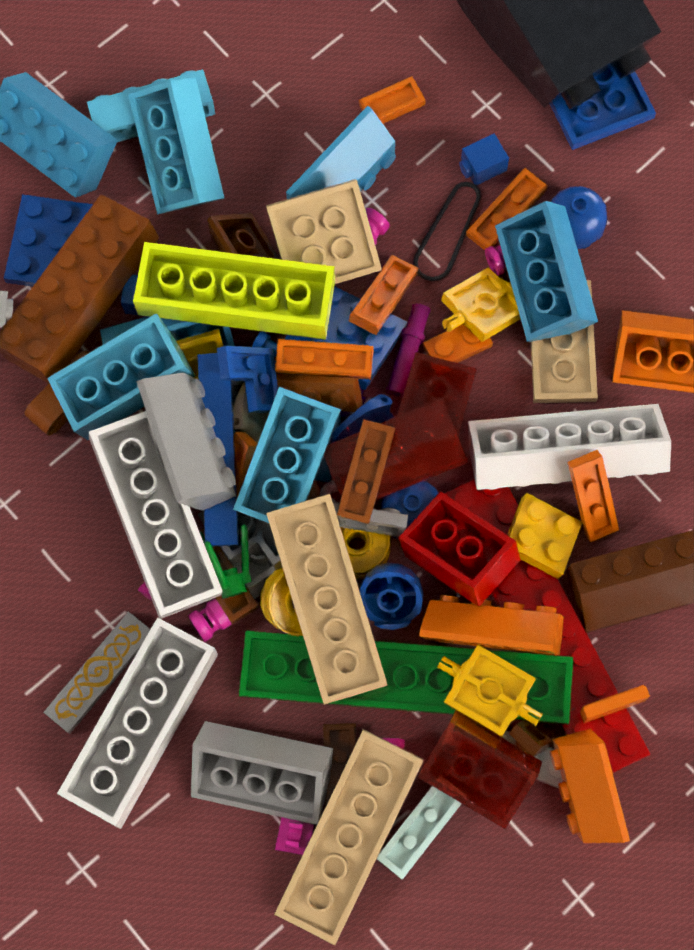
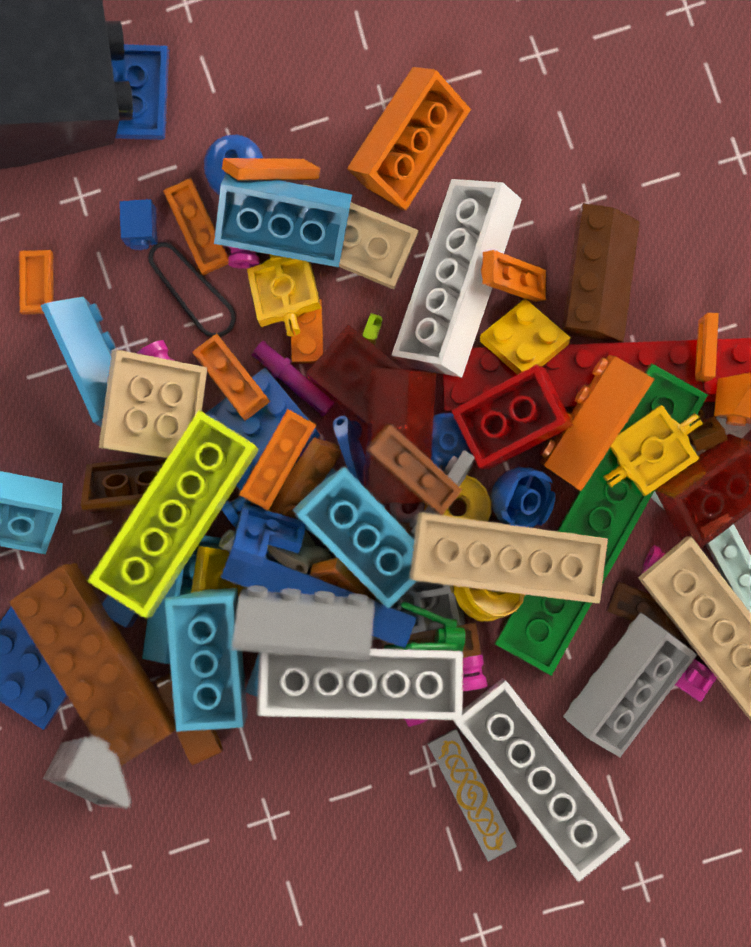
camera: 70 degrees left, 10 degrees up
none -> orange tile [222,158,320,180]
none -> lime tile [362,313,383,346]

